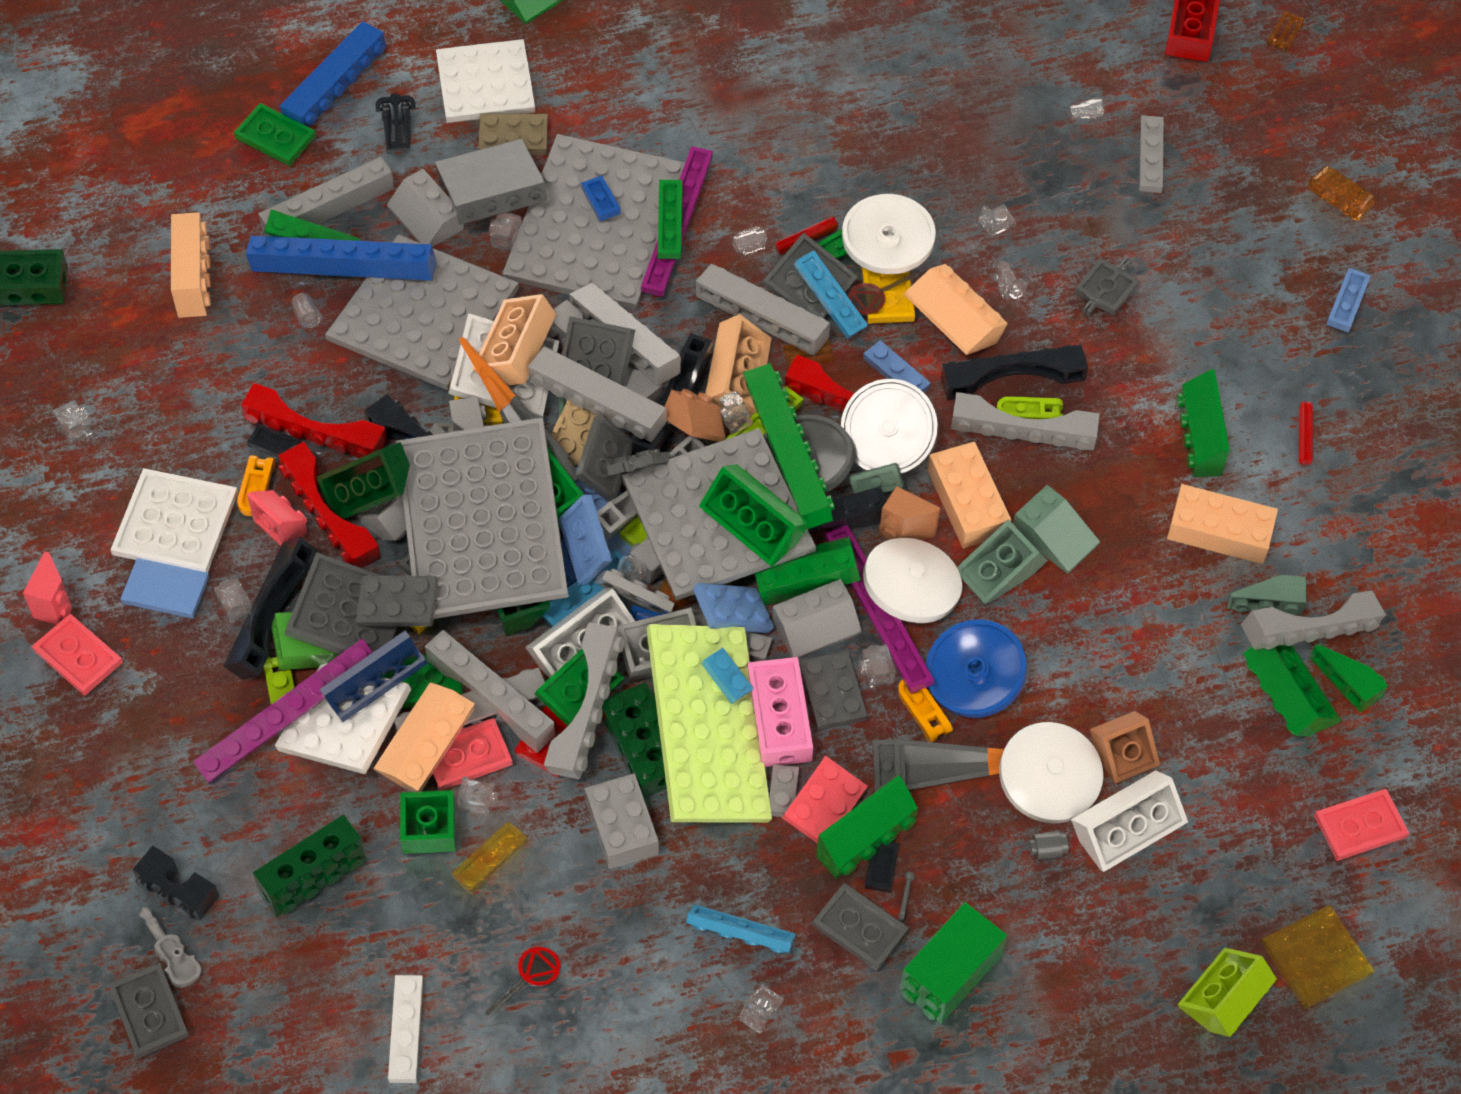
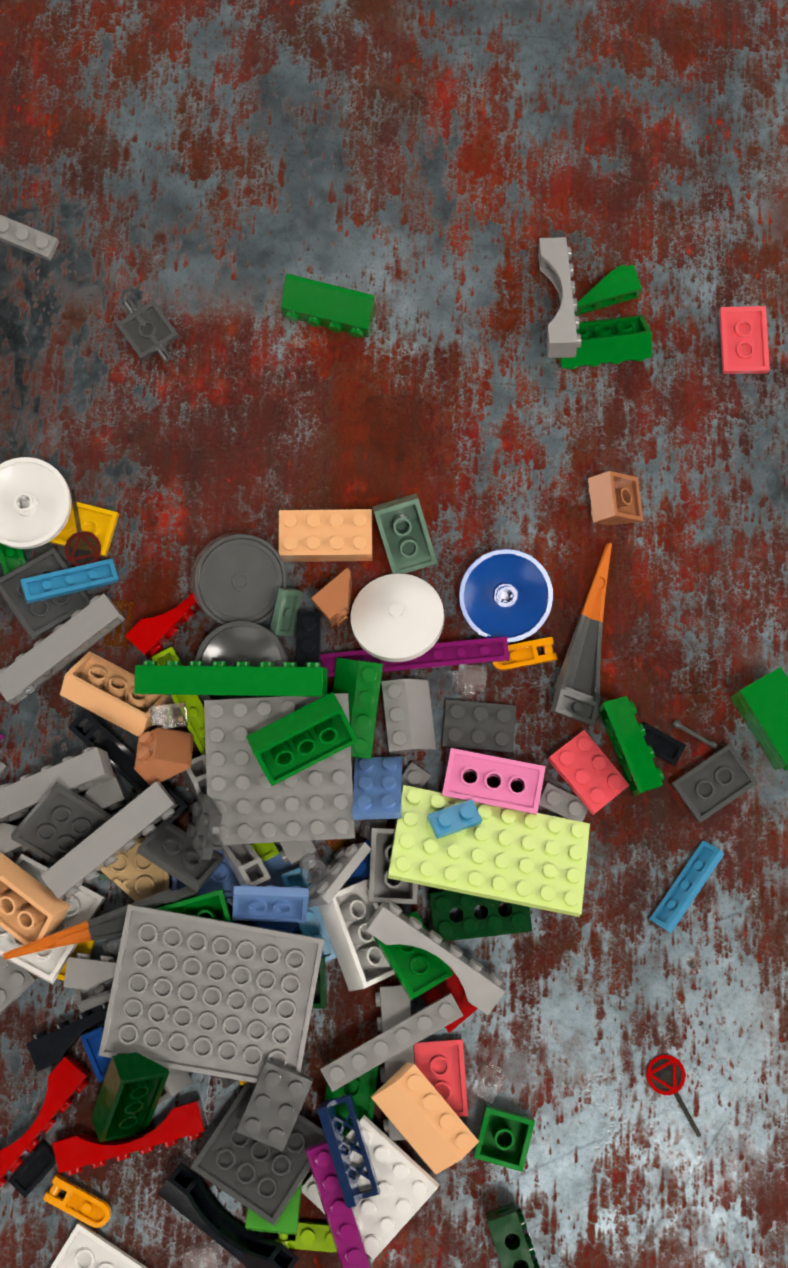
camera: 65 degrees left, 20 degrees up
coral slope [247,490,308,546] -> none
white plate [388,975,423,1083] -> none
clear yellow plate [451,821,527,894] -> none
light grey brick [585,773,659,869] -> none
clear bracket [739,984,784,1033] -> none
medium blue plate [863,340,931,393] -> none
light nougat slope [904,264,1008,355] -> none
black arch [941,344,1088,401] -> none
light grey arch [951,392,1100,451] -> none
clear bracket [979,205,1015,236] -> none
clear bracket [996,262,1028,299] -> none
lime plate [997,397,1063,420] -> none
white dish [999,722,1103,824] -> none
sand green slope [1013,485,1100,574] -> none
dark grey brick [1028,831,1069,860] -> none
white slope [1071,771,1188,872] -> none
light nougat brick [1167,484,1278,564] -> none
sand green slope [1227,575,1306,615] -> none
red axle [1299,401,1313,465] -> none
clear orange beam [1308,166,1375,220] -> none
medium blue plate [1326,268,1371,333] -> none

